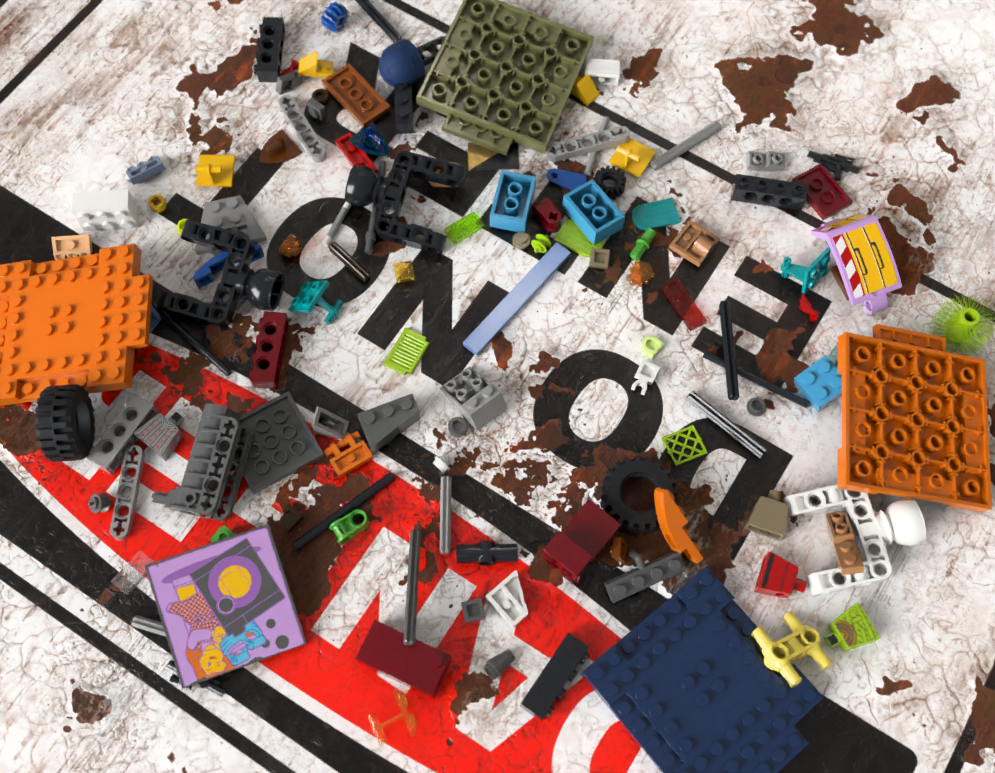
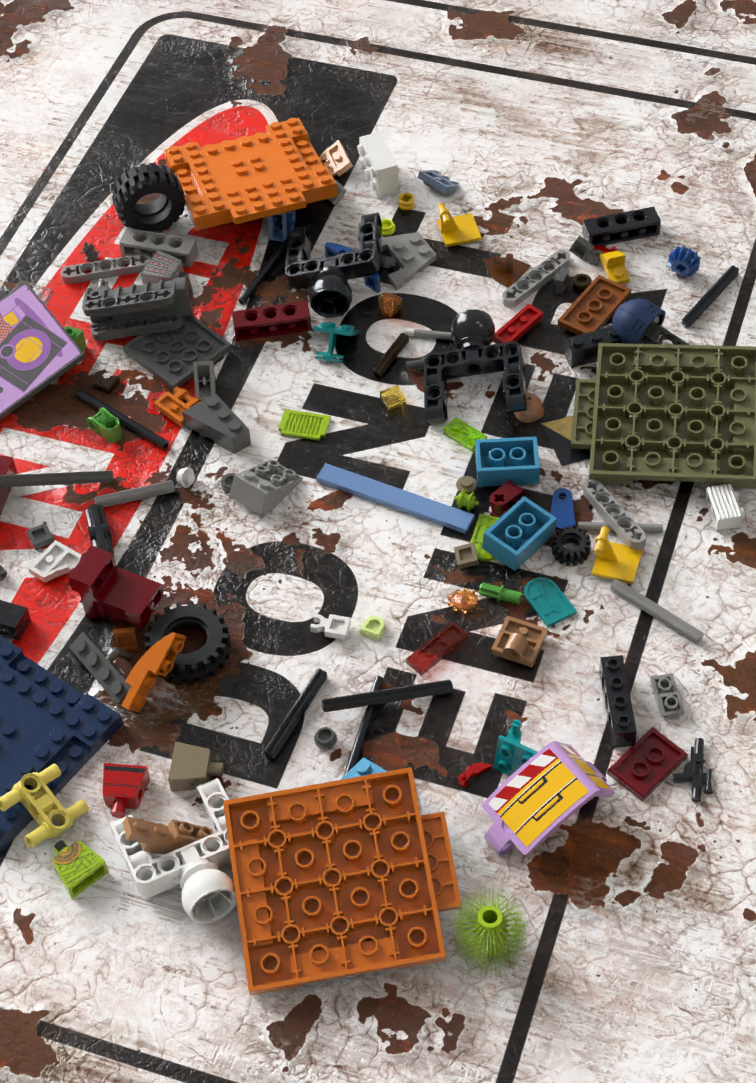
camera: 80 degrees right, 15 degrees down
shield [348,123,390,157] -> none
yellow slope [571,74,599,106] -> none
lime window [661,425,708,467] -> none

